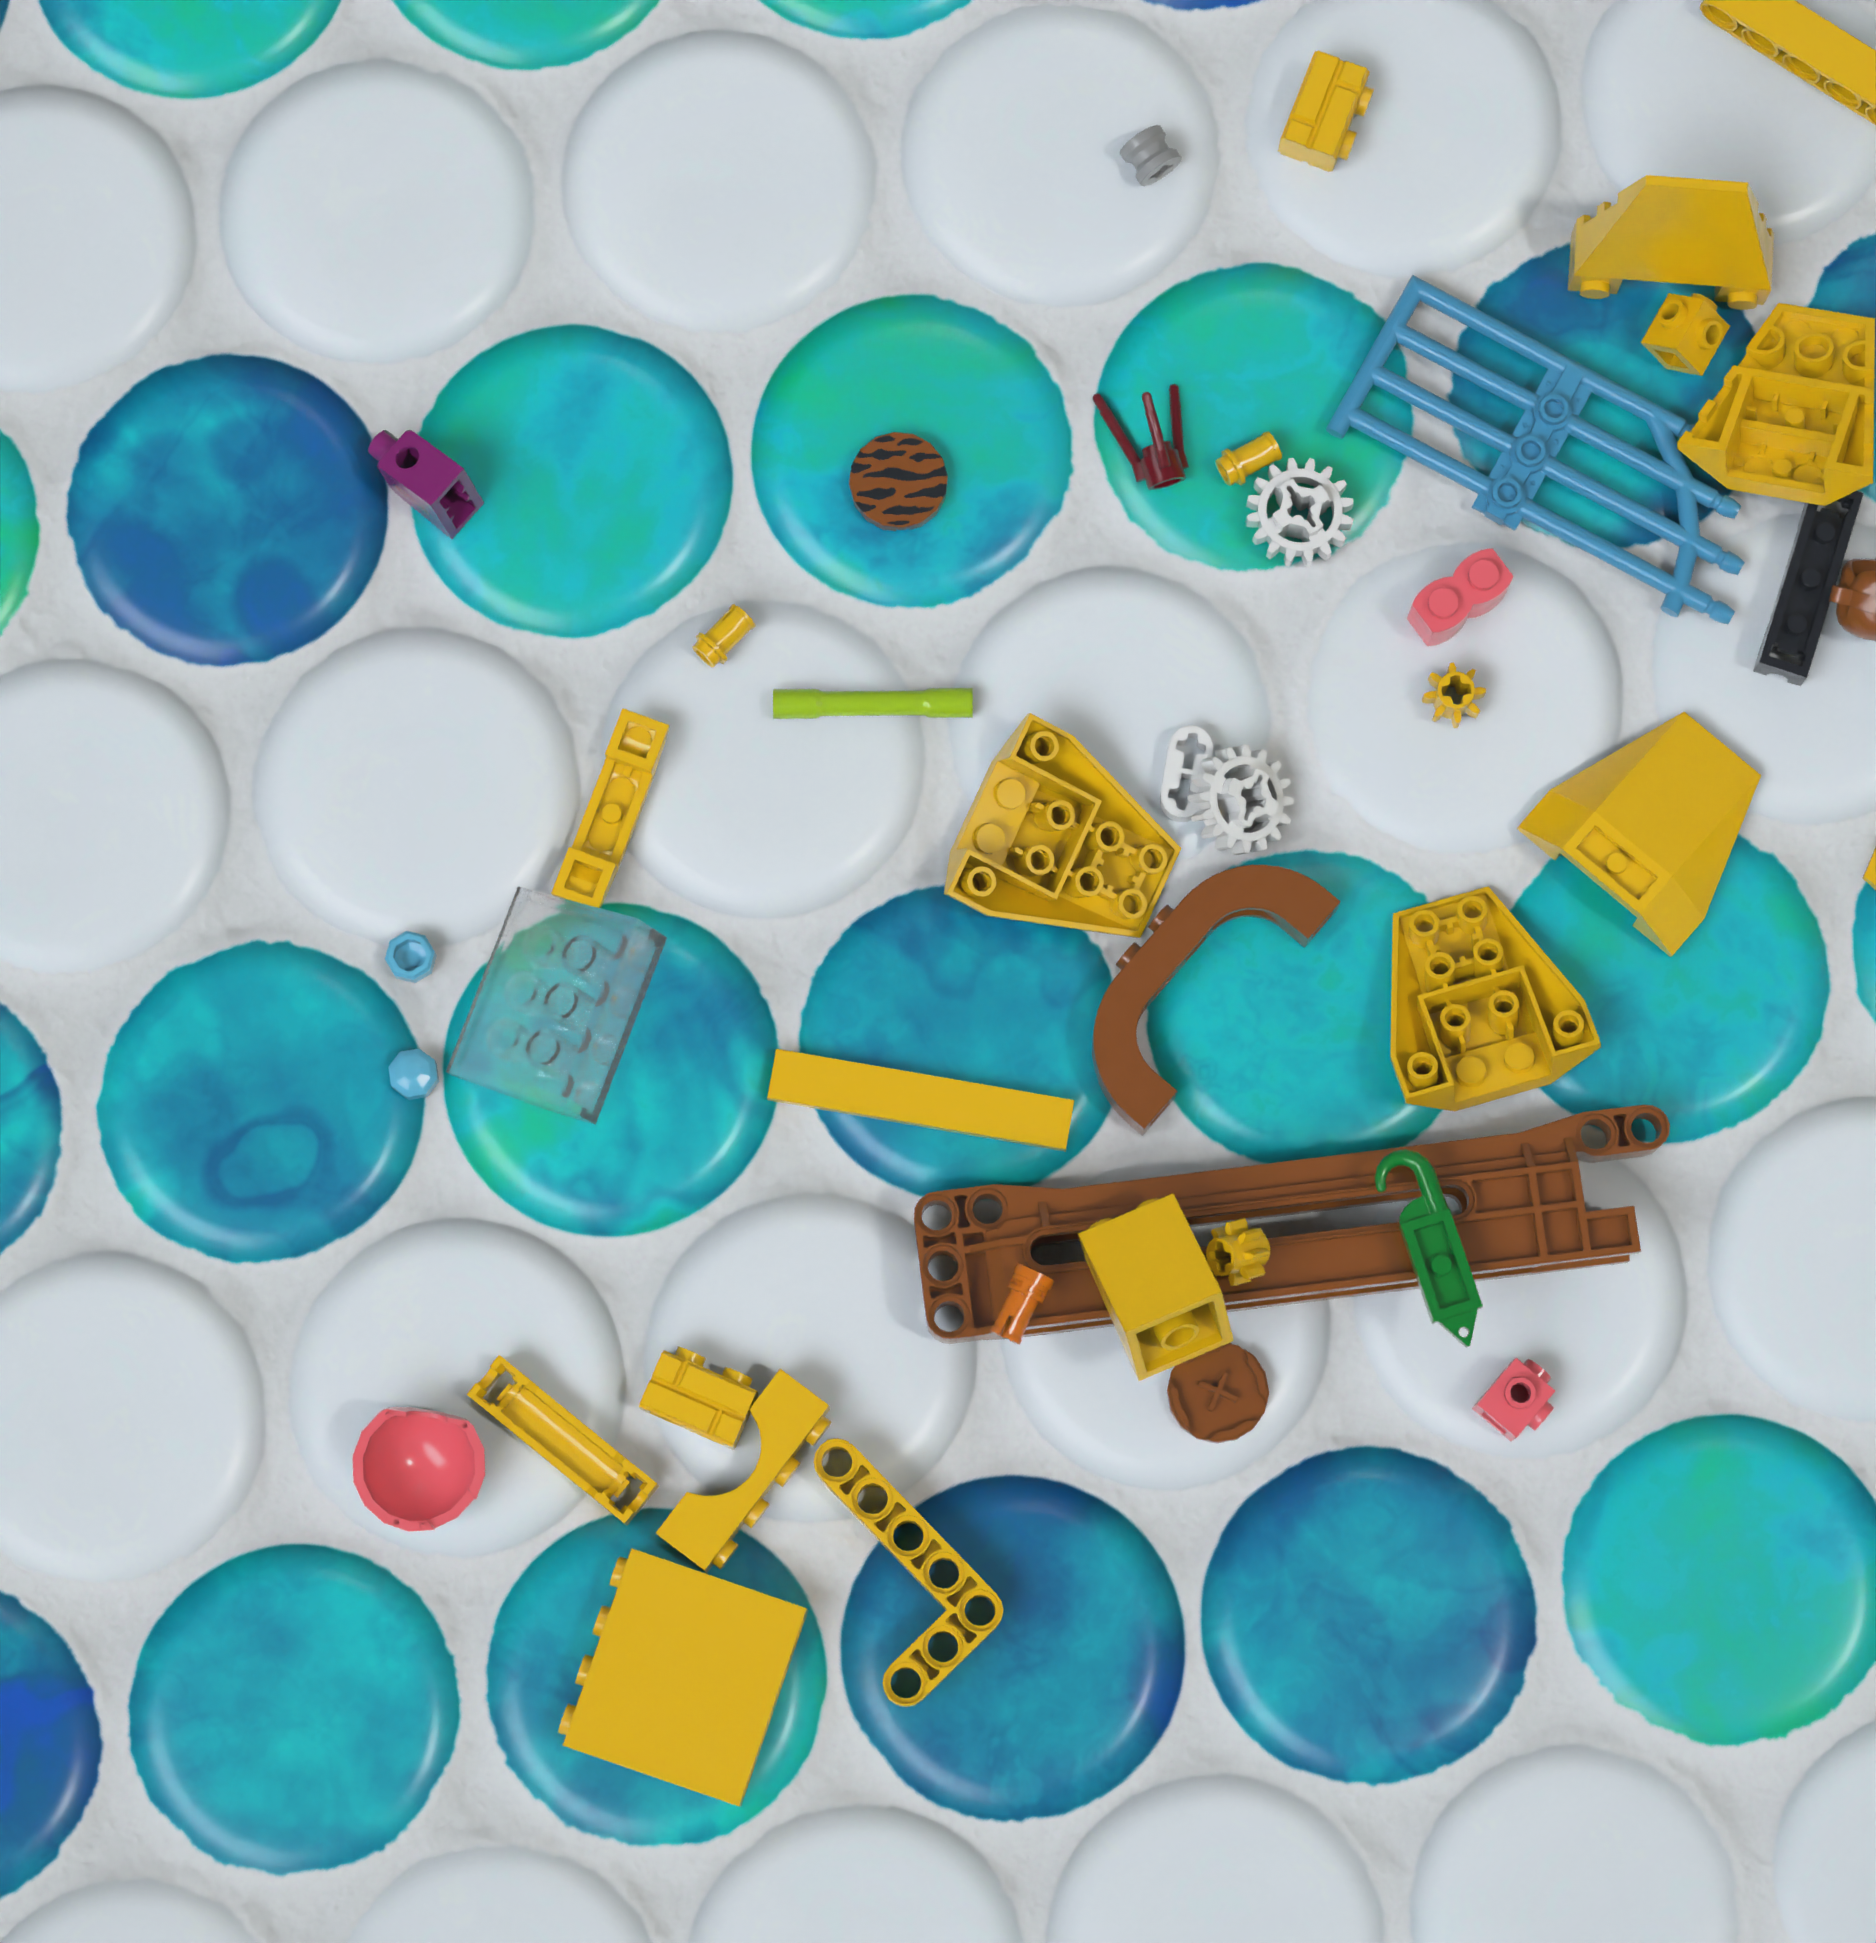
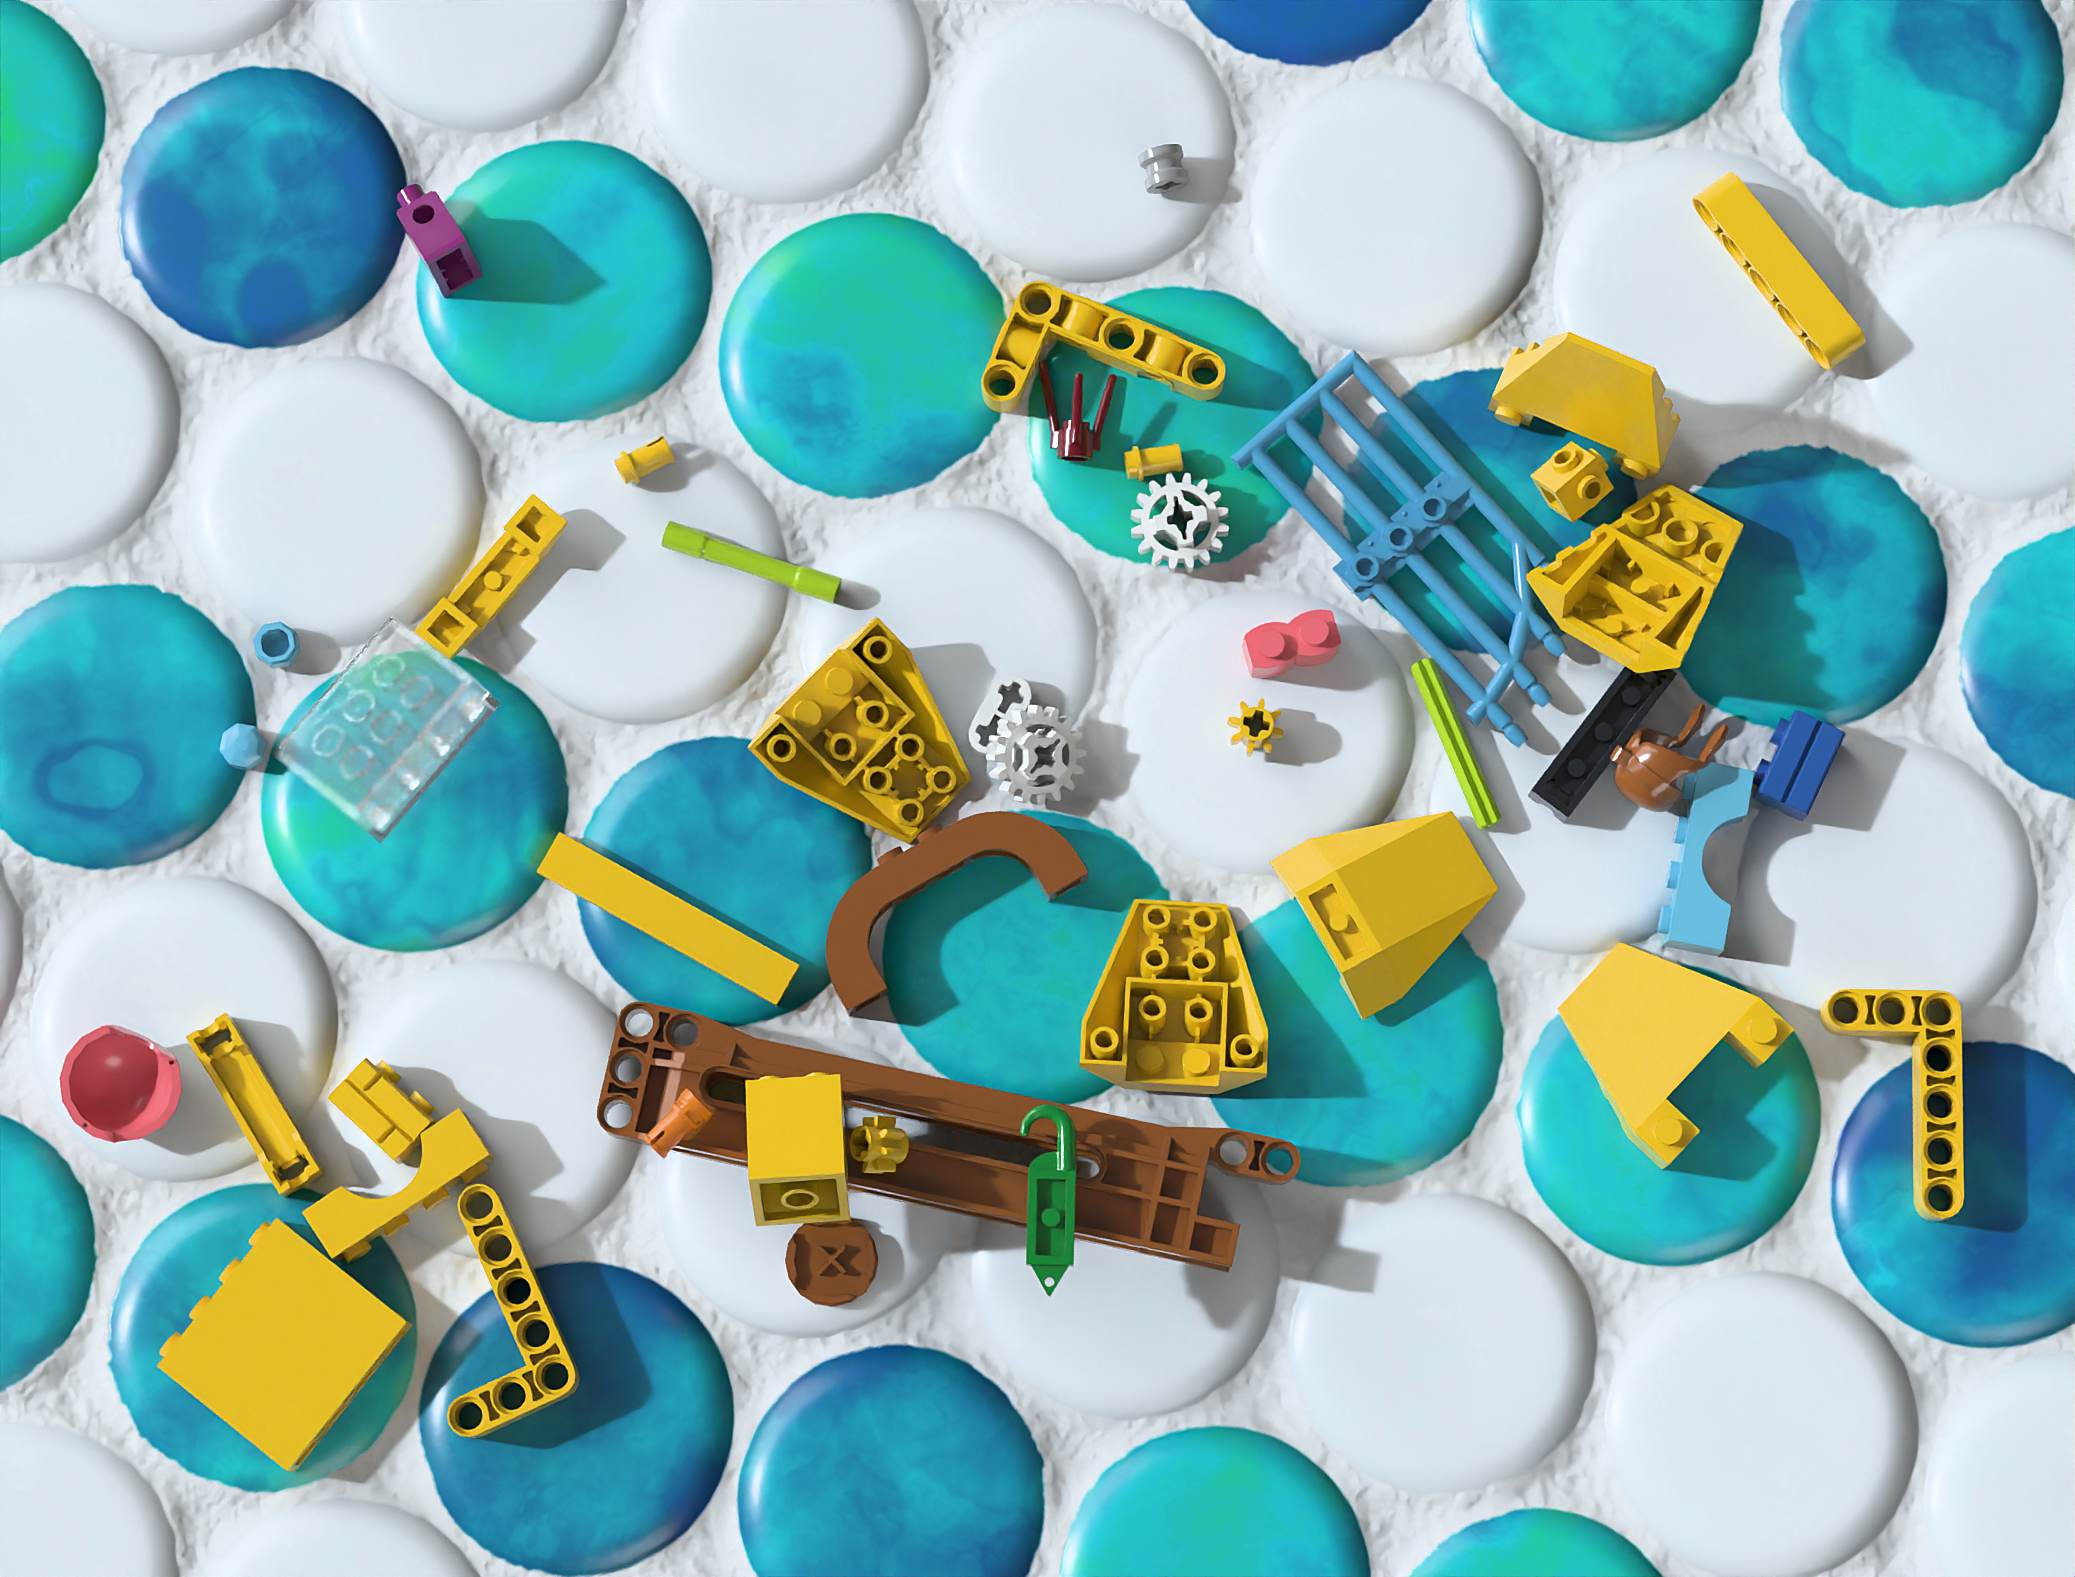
camera: 20 degrees right, 0 degrees up
dark orange tile [849,432,948,531] -> none
yellow brick [1278,50,1374,172] -> none
coral brick [1472,1358,1555,1441] -> none
none -> yellow beam [982,281,1226,413]
none -> lime axle [1411,657,1502,829]

